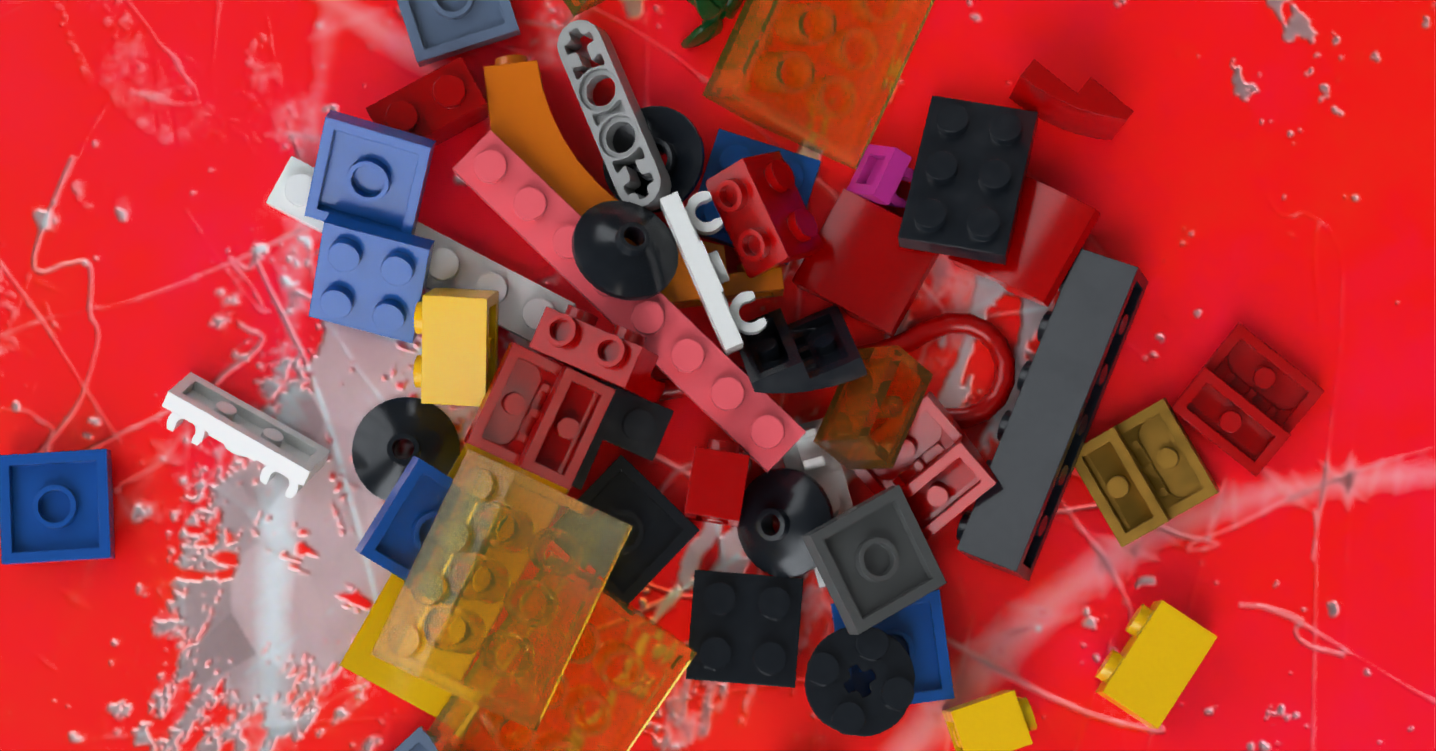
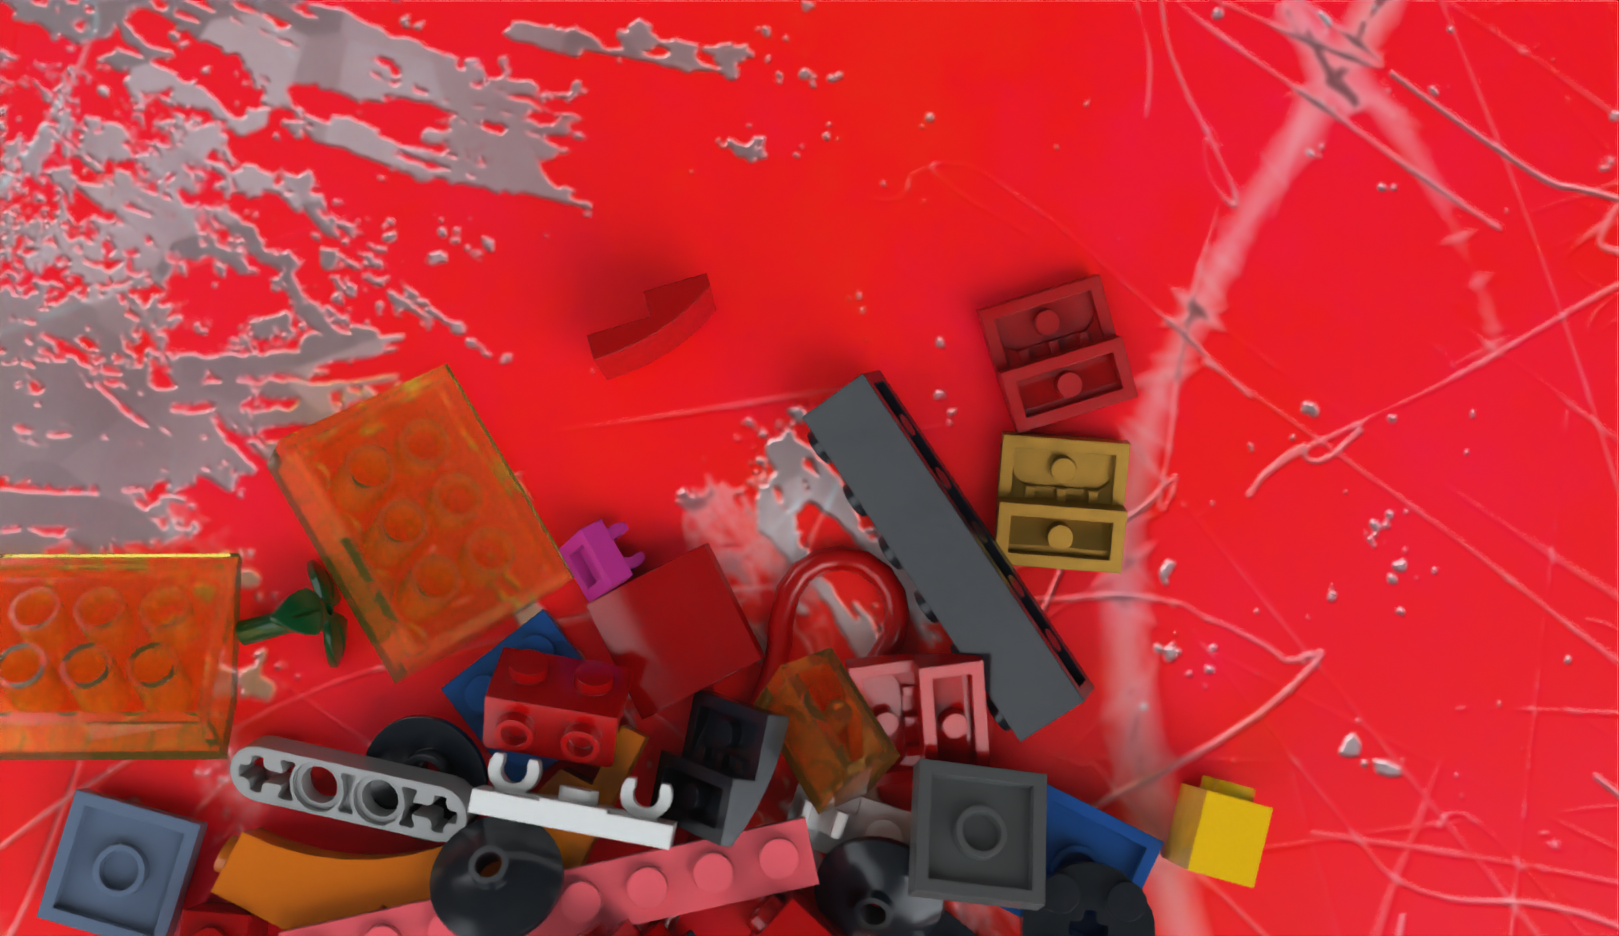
camera: 55 degrees left, 0 degrees up
black plate [898,96,1038,265] -> none
red slope [948,176,1101,307] -> none
yellow brick [1095,600,1218,729] -> none

